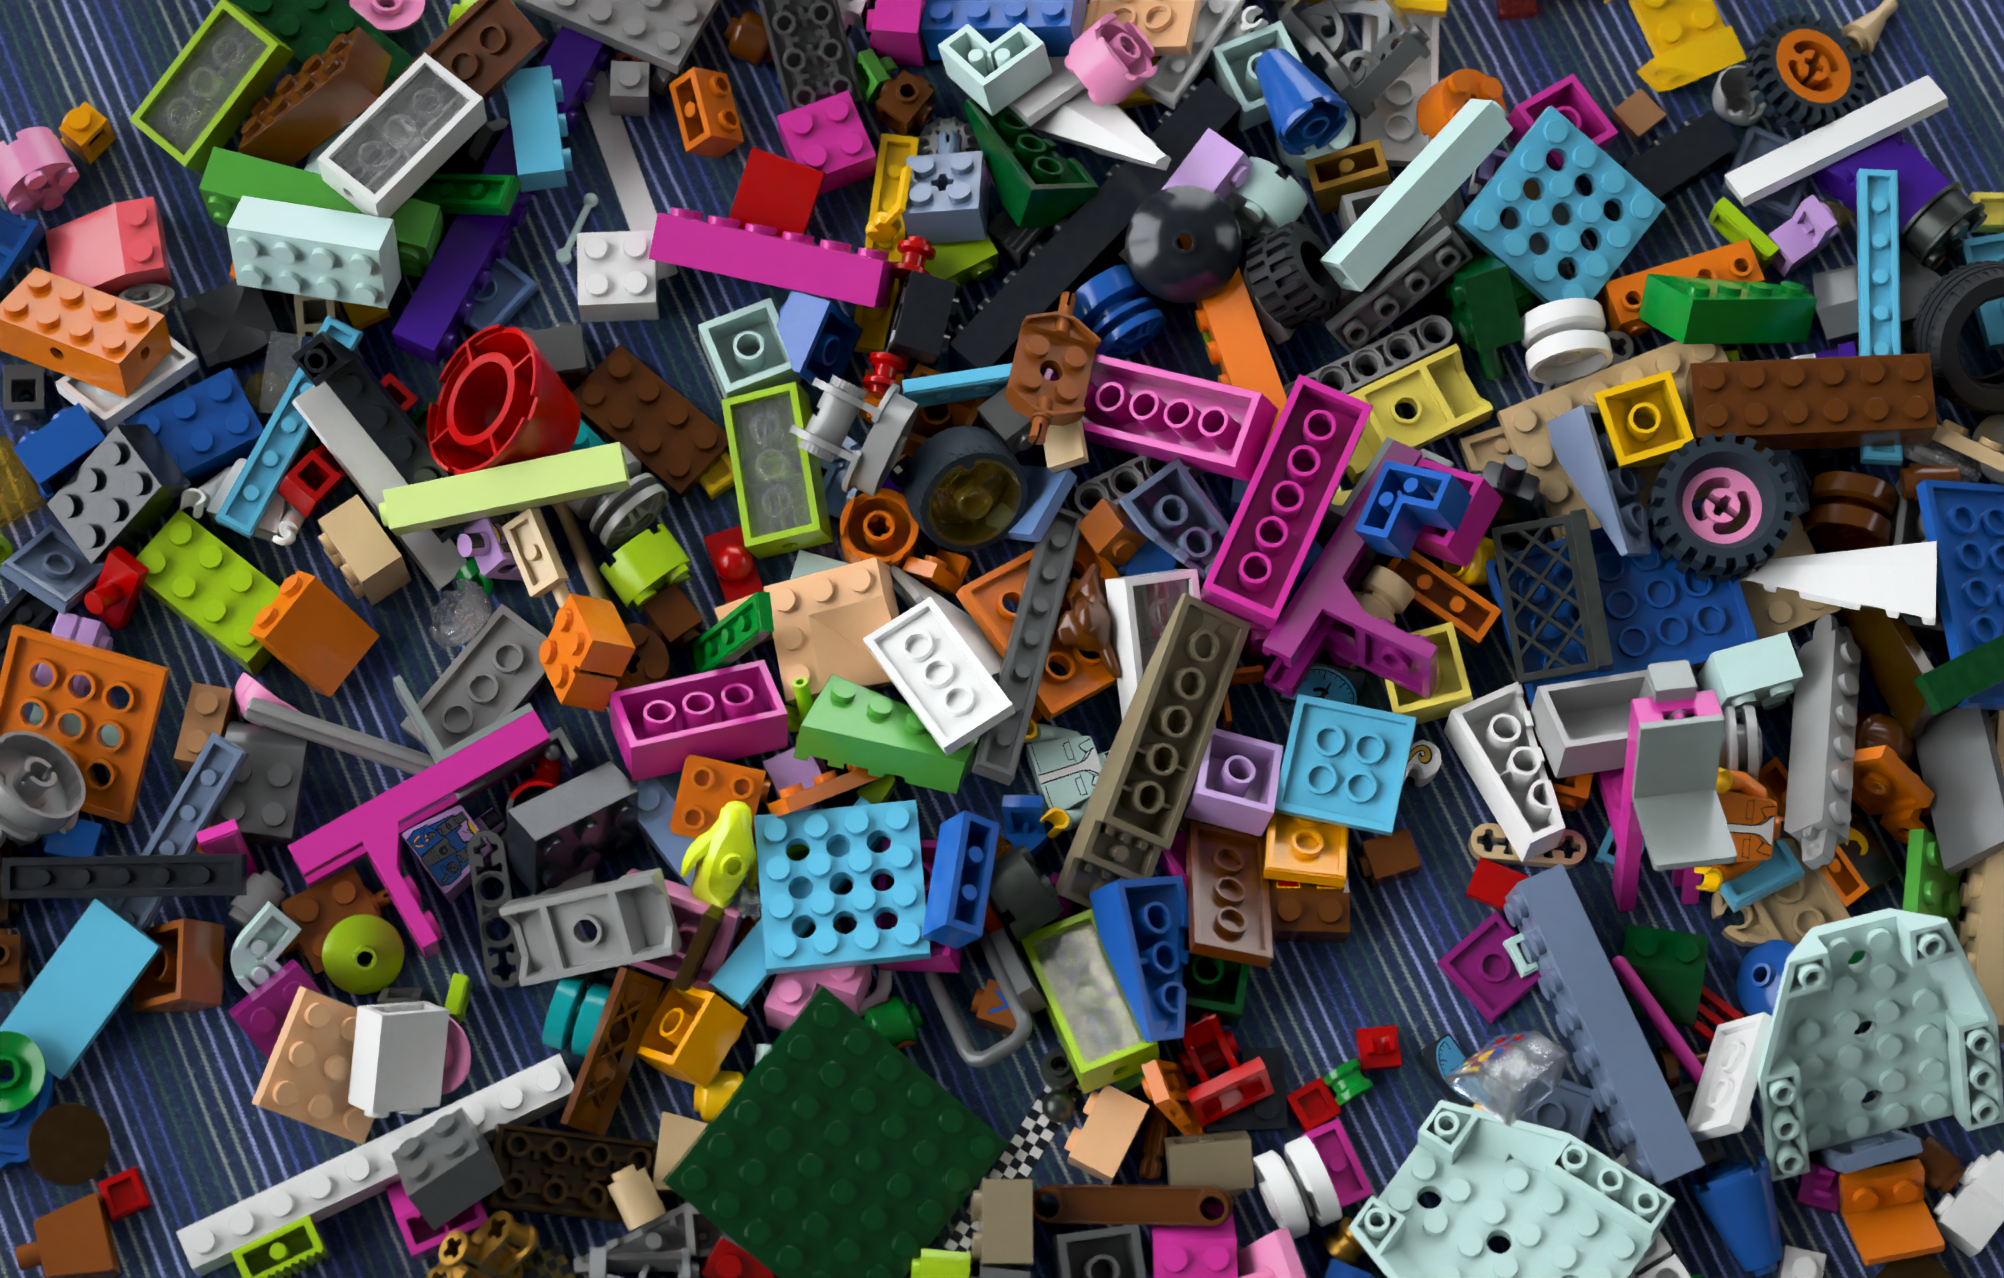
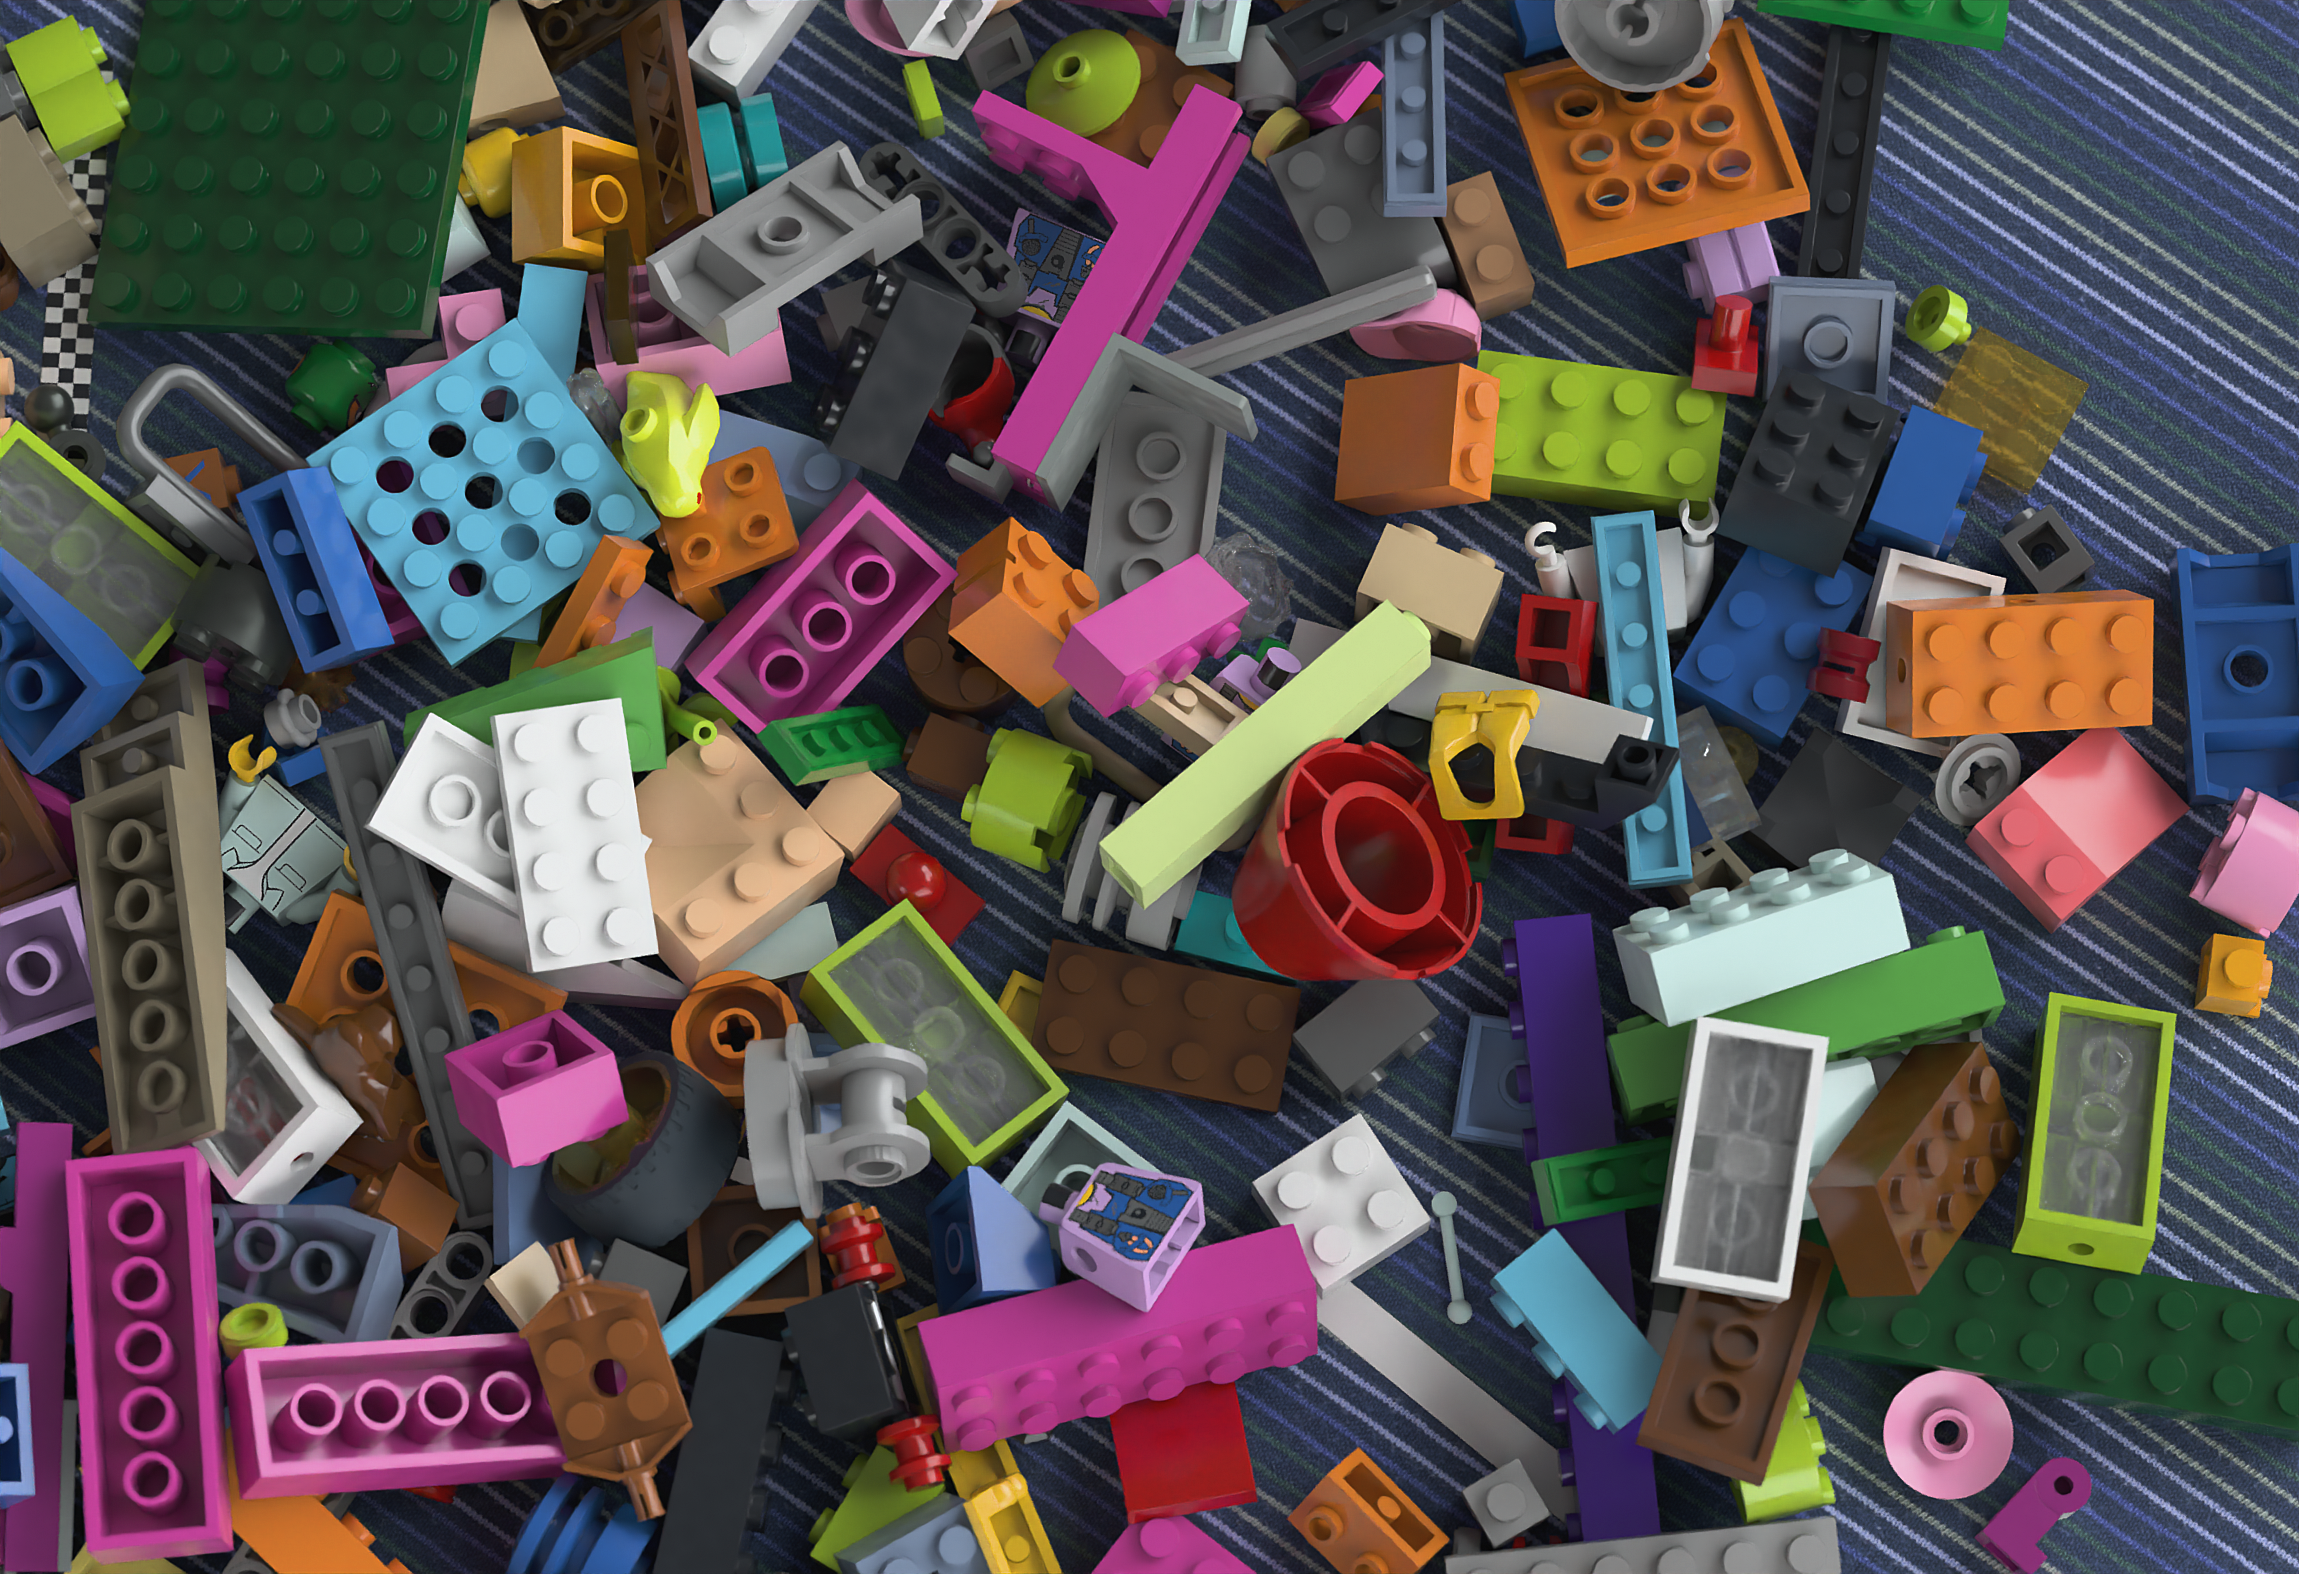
camera: 155 degrees right, 5 degrees up
orange bracket [902,550,971,595] -> none
none -> lime tile [218,1302,288,1361]
none -> light grey plate [264,688,321,749]
none -> dark pink brick [443,1009,629,1168]
none -> white plate [490,698,659,973]
none -> torso [1039,1162,1205,1313]
none -> dark pink brick [1052,553,1250,718]
none -> light yellow tile [1252,107,1310,167]
none -> yellow piece [1428,689,1540,820]
none -> dark red wheel [1805,627,1882,704]

